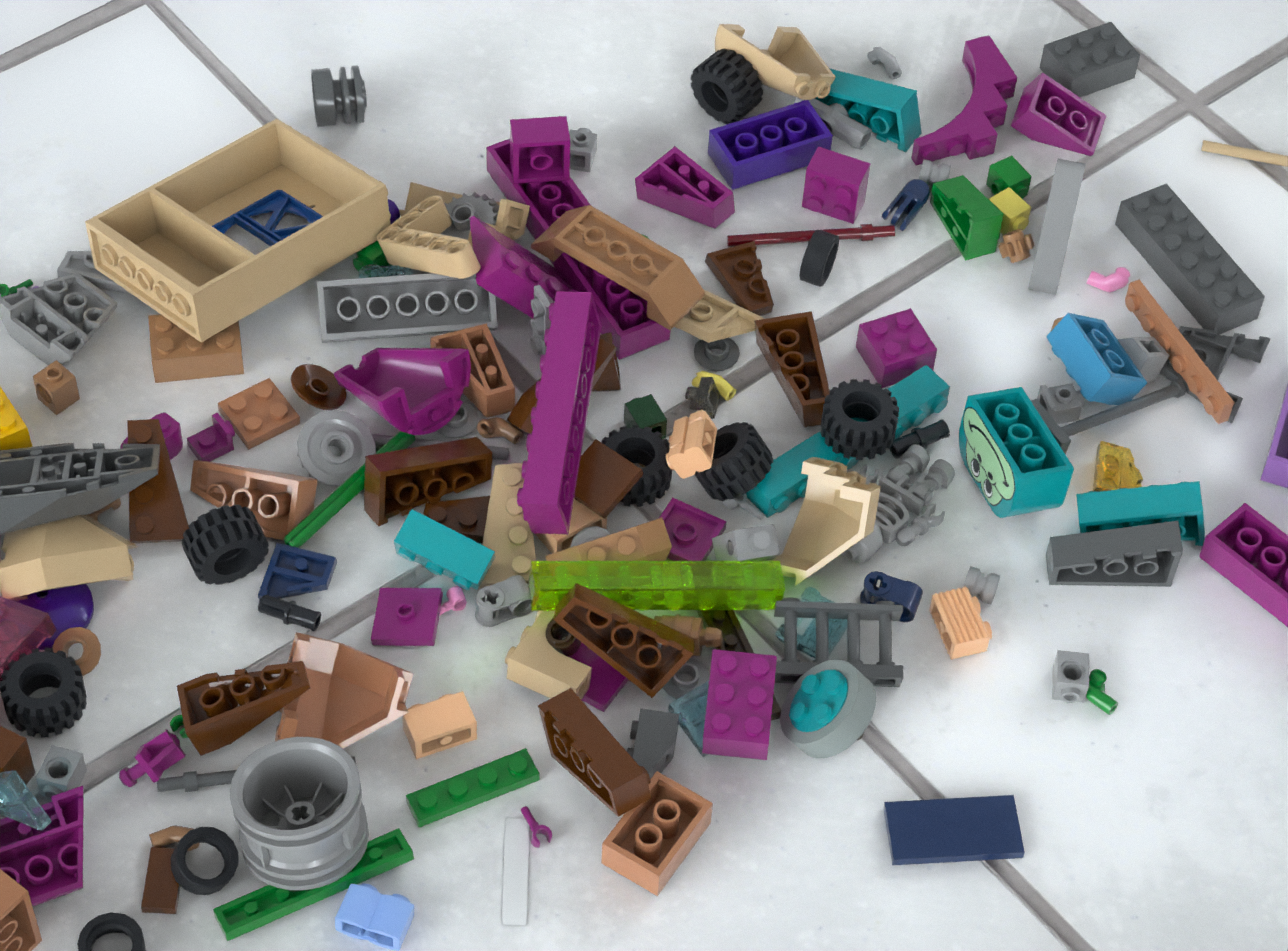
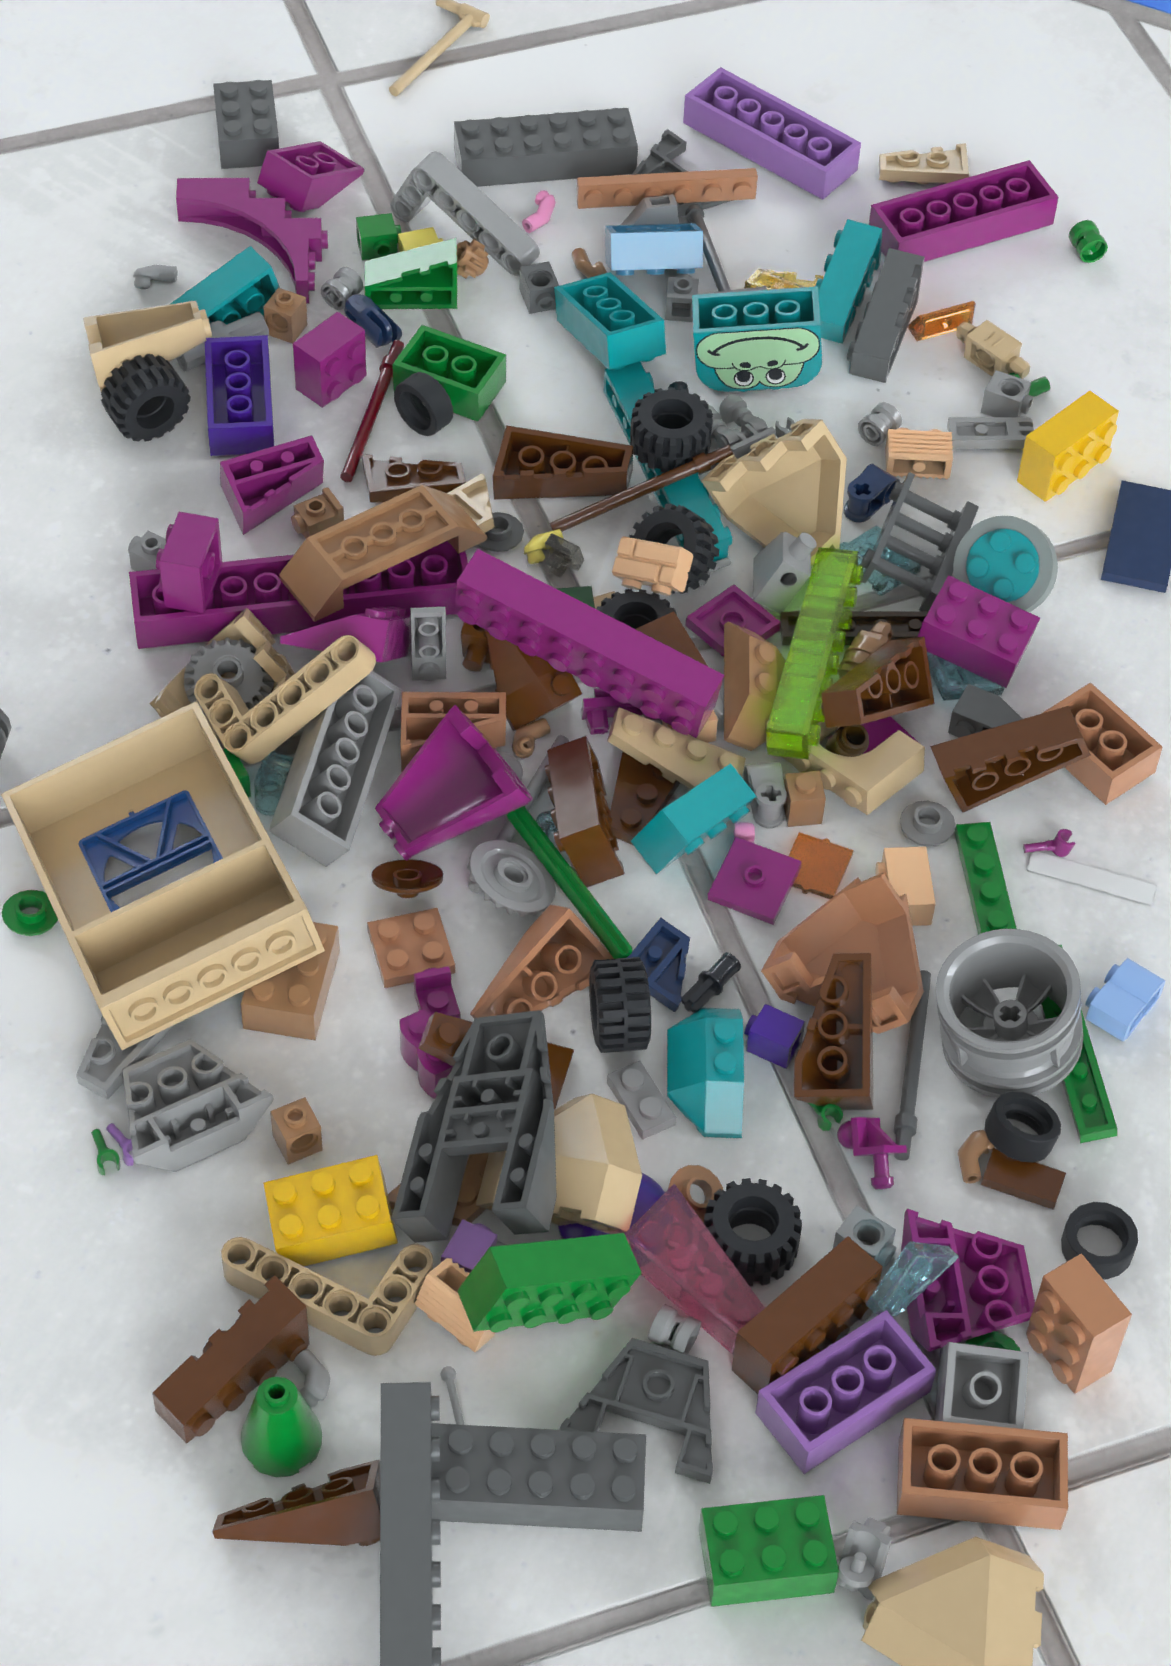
camera: 70 degrees left, 0 degrees up
magenta brick [856,308,937,388] -> none
none -> medium nougat brick [264,287,308,344]
none -> medium nougat brick [291,487,344,538]
none -> green brick [393,325,506,422]
none -> dark grey brick [519,261,560,314]
none -> reddish brown bar [549,445,733,532]
none -> teal brick [554,272,666,370]
none -> light grey plate [607,1061,676,1140]
none -> teal wedge [667,1008,744,1138]
none -> dark purple brick [744,1004,805,1069]
none -> medium nougat brick [783,771,826,827]
none -> clear orange piece [788,832,854,899]
none -> light grey piece [900,801,956,846]
none -> clear orange slope [908,301,976,341]
none -> light grey hinge [947,417,1034,449]
none -> tan piece [956,320,1030,379]
none -> yellow brick [1017,390,1119,502]

